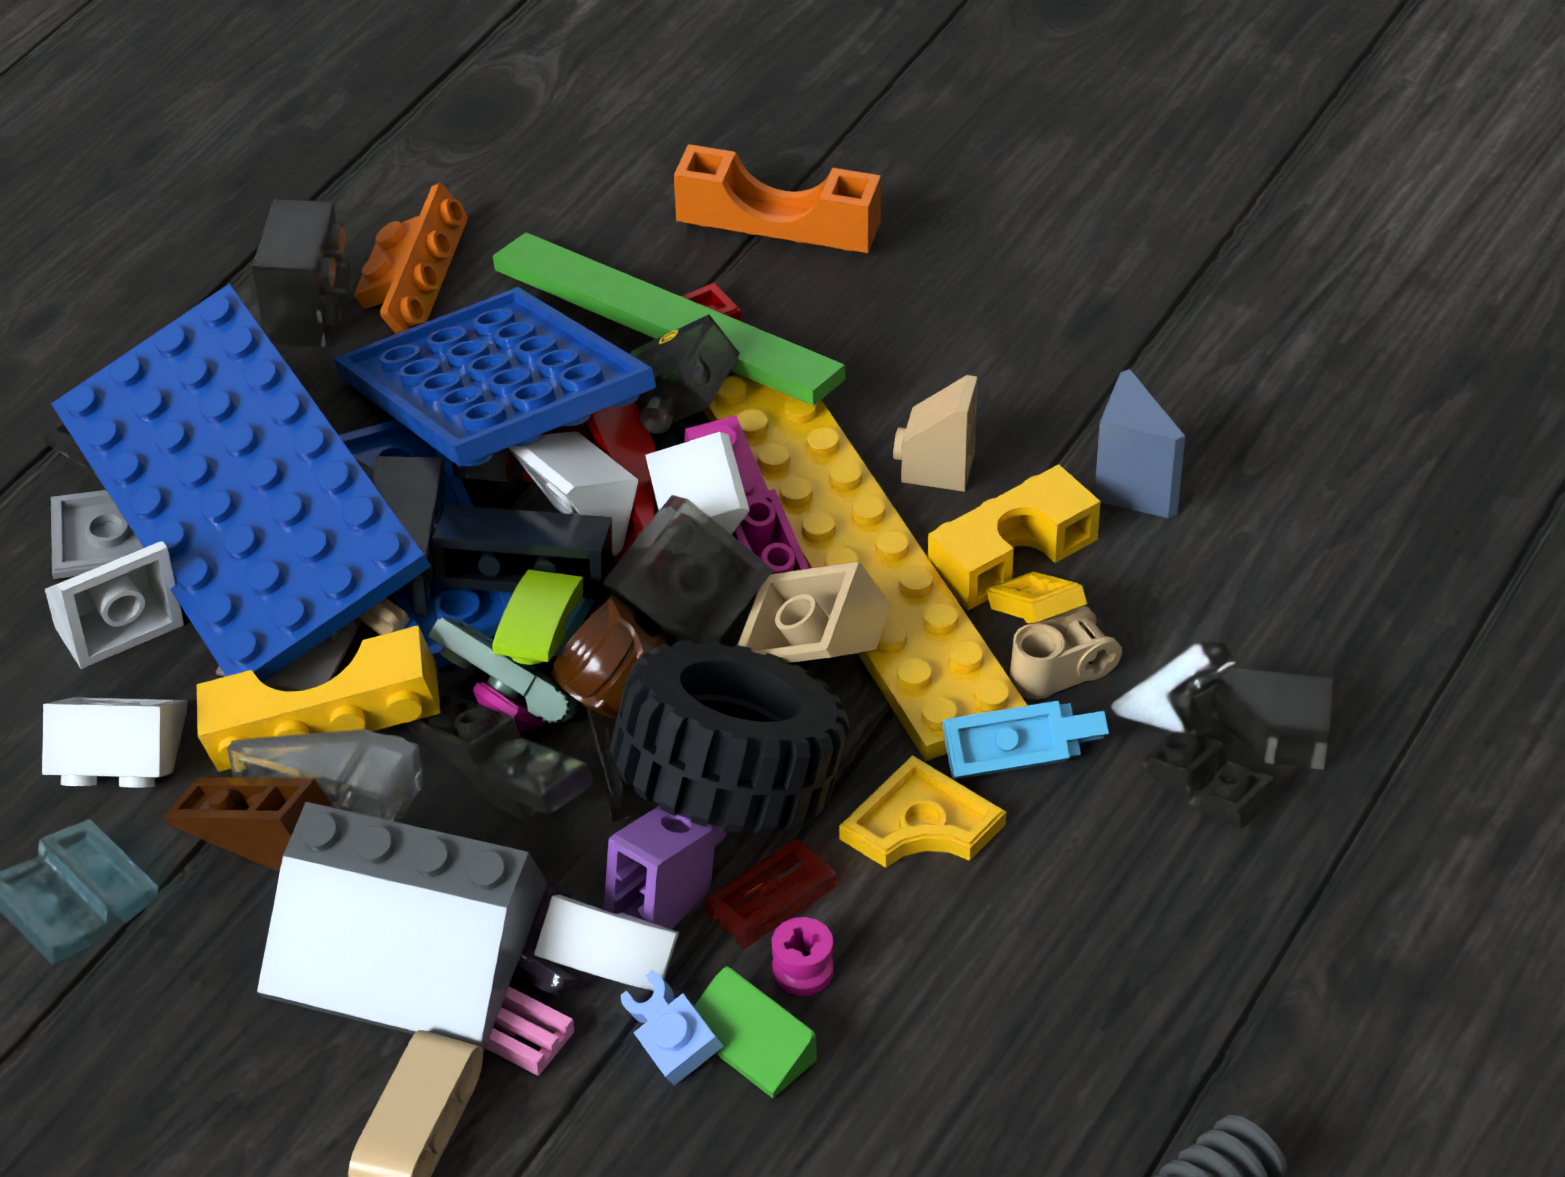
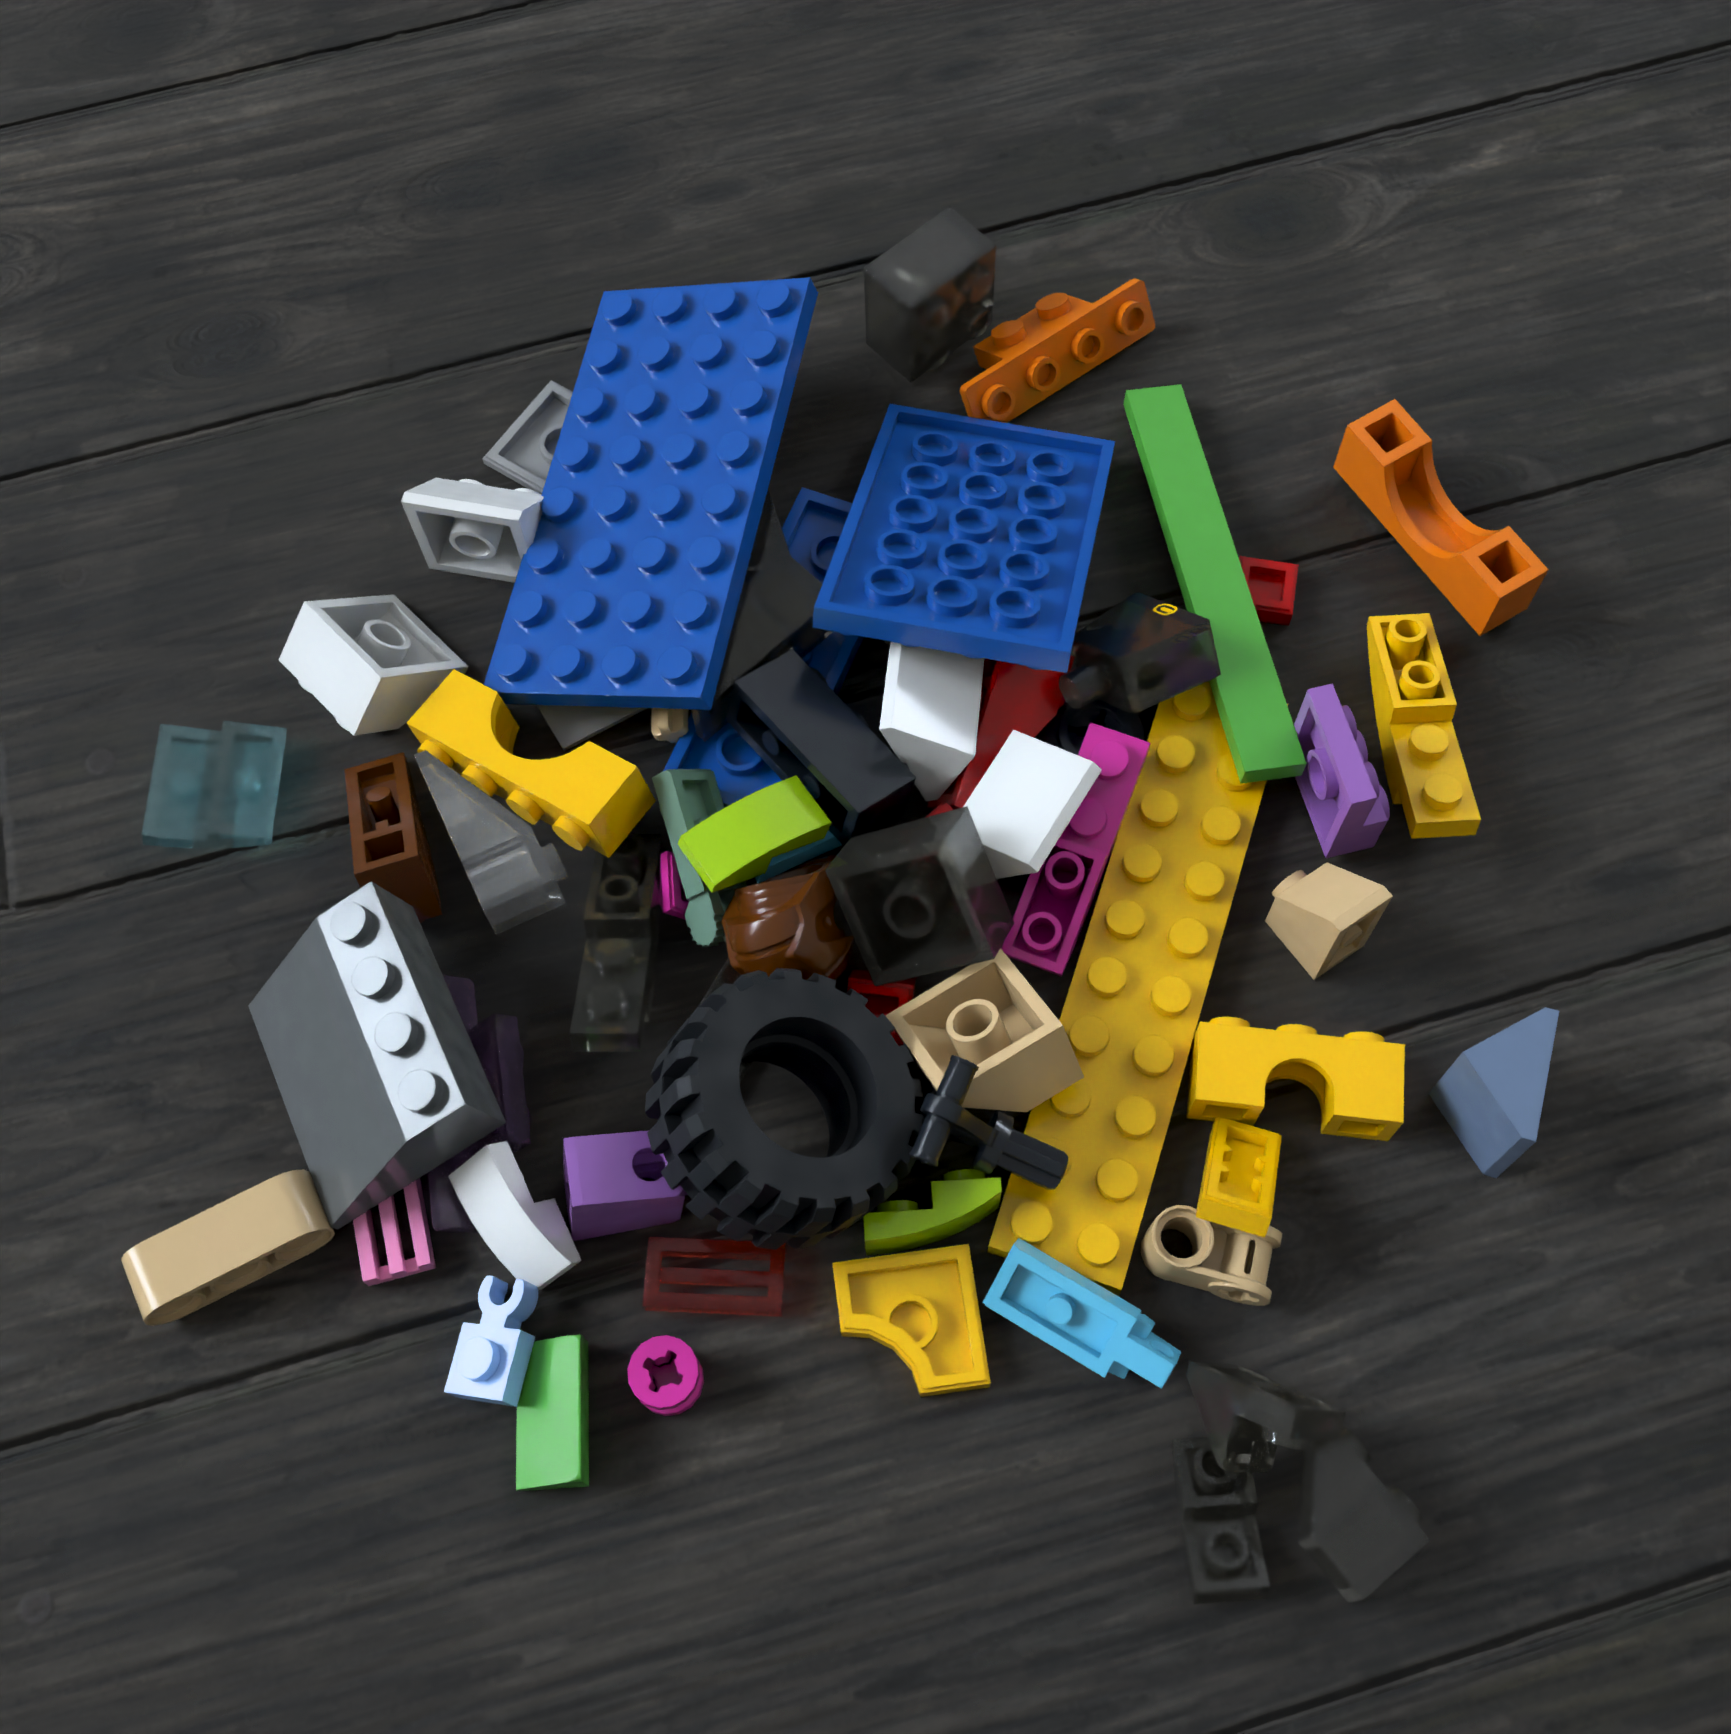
camera: 45 degrees right, 20 degrees up
none -> lime slope [863,1169,1002,1256]
none -> black axle [909,1055,1068,1190]
none -> medium lavender plate [1294,683,1390,858]
none -> yellow slope [1367,613,1481,839]

